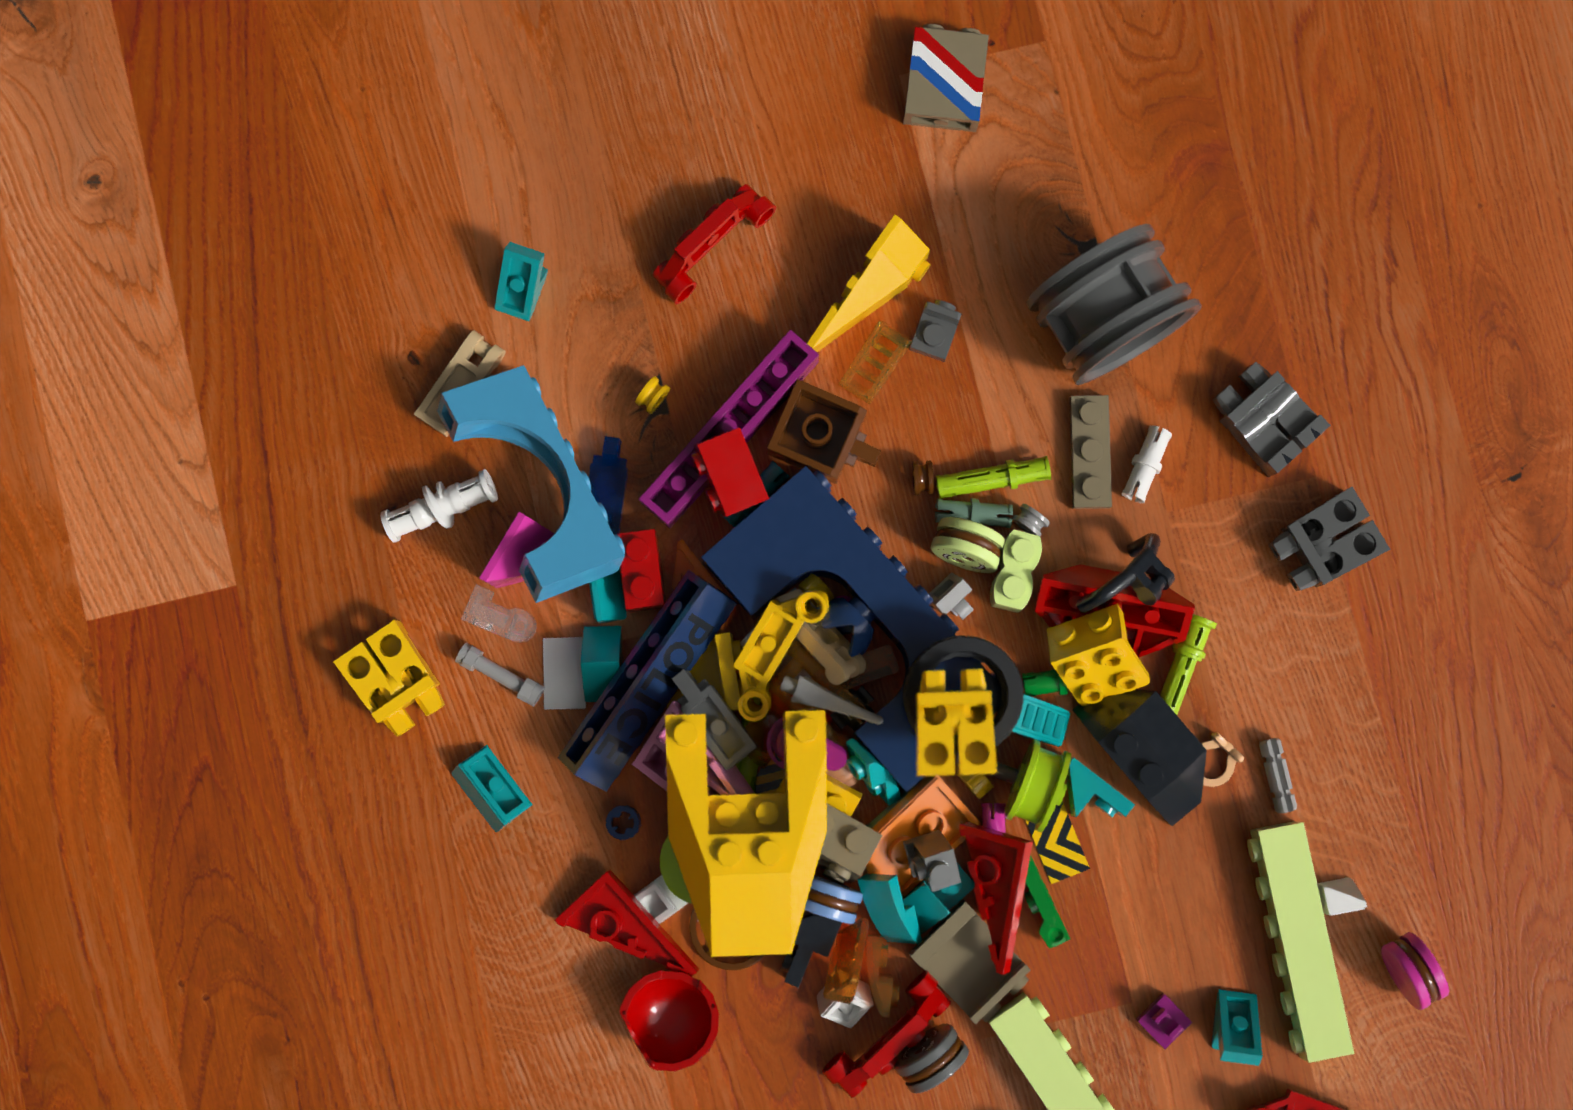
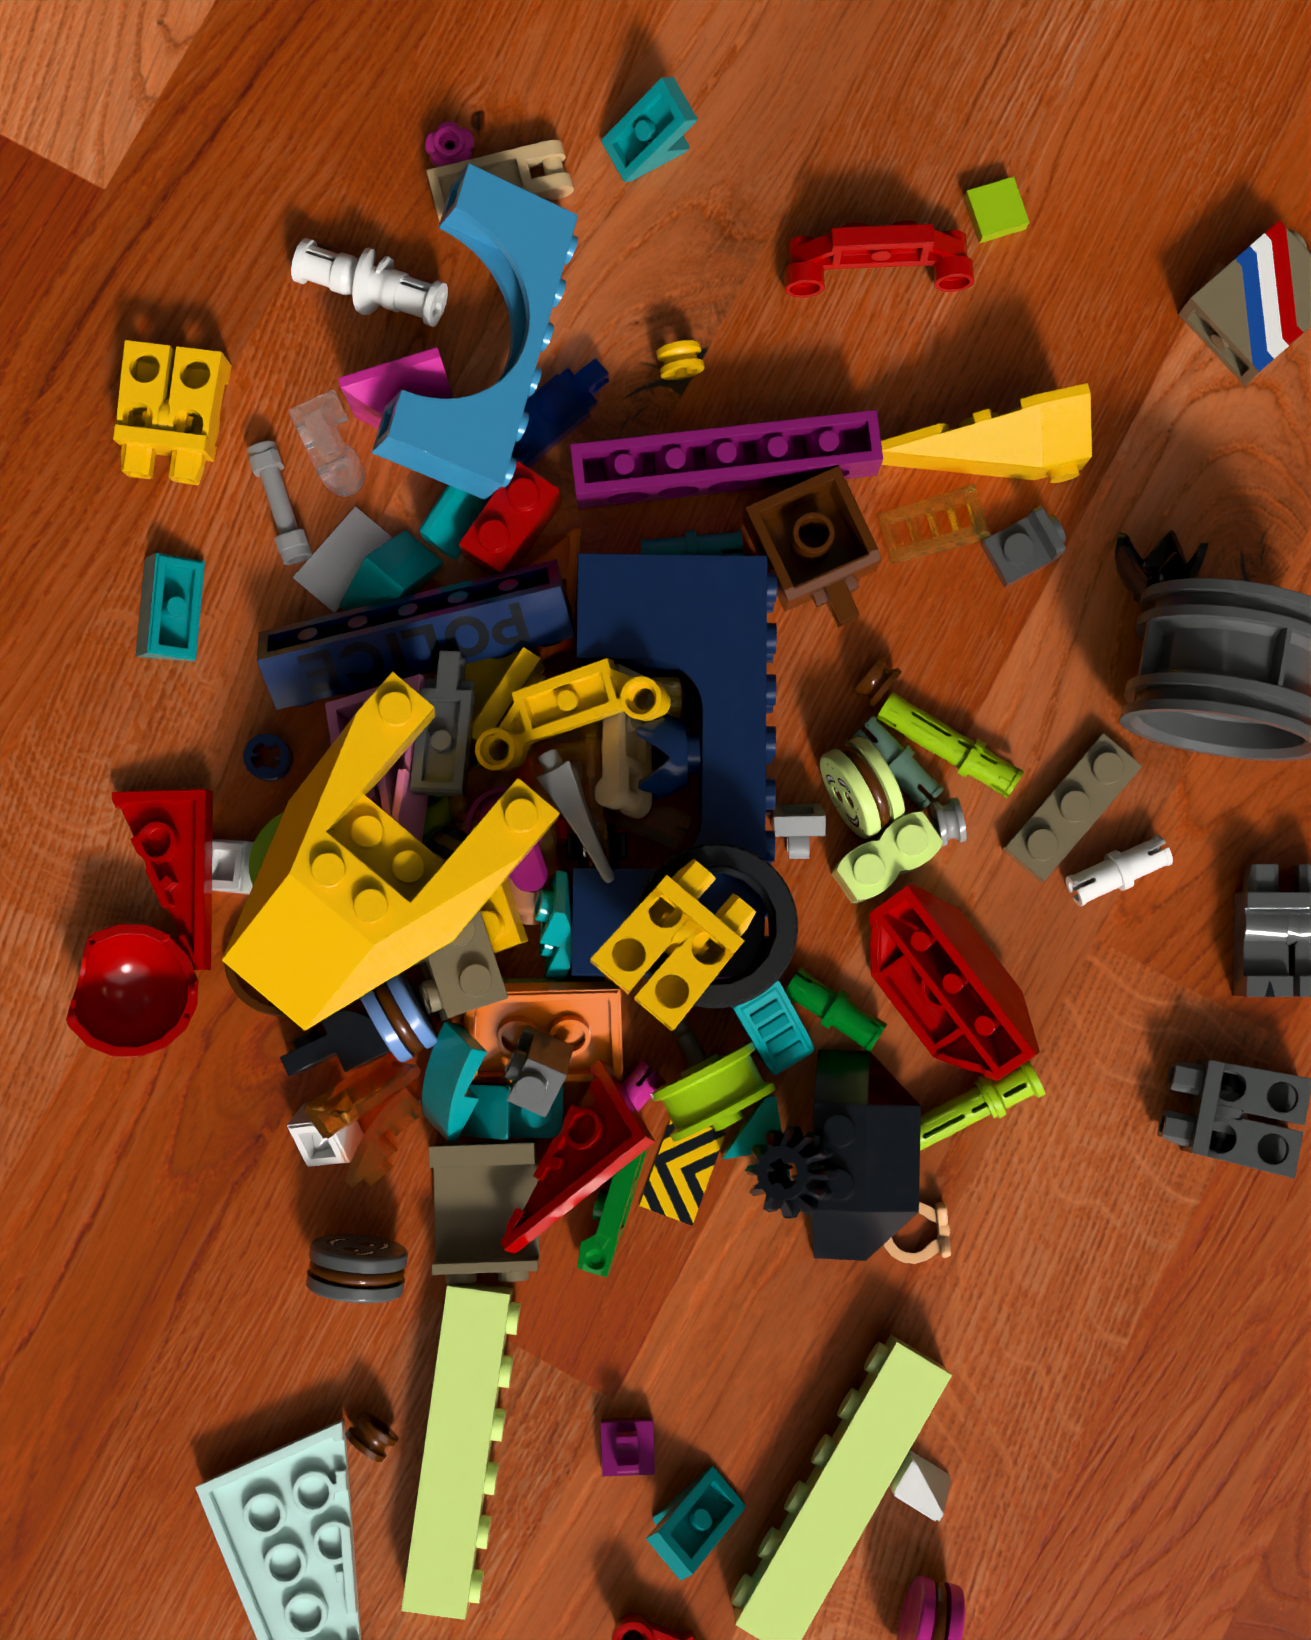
camera: 35 degrees right, 0 degrees up
red brick [691,427,769,517] -> none
red plate [822,970,951,1098] -> none
yellow axle [958,775,994,799] -> none
yellow bracket [1047,604,1150,706] -> none
black piece [1077,533,1175,613] -> none
light grey axle [1259,738,1297,813] -> none
none -> dark pink plate [425,122,474,167]
none -> black gear [744,1126,840,1219]
none -> lime tile [964,176,1029,244]
none -> black piece [1115,530,1209,603]

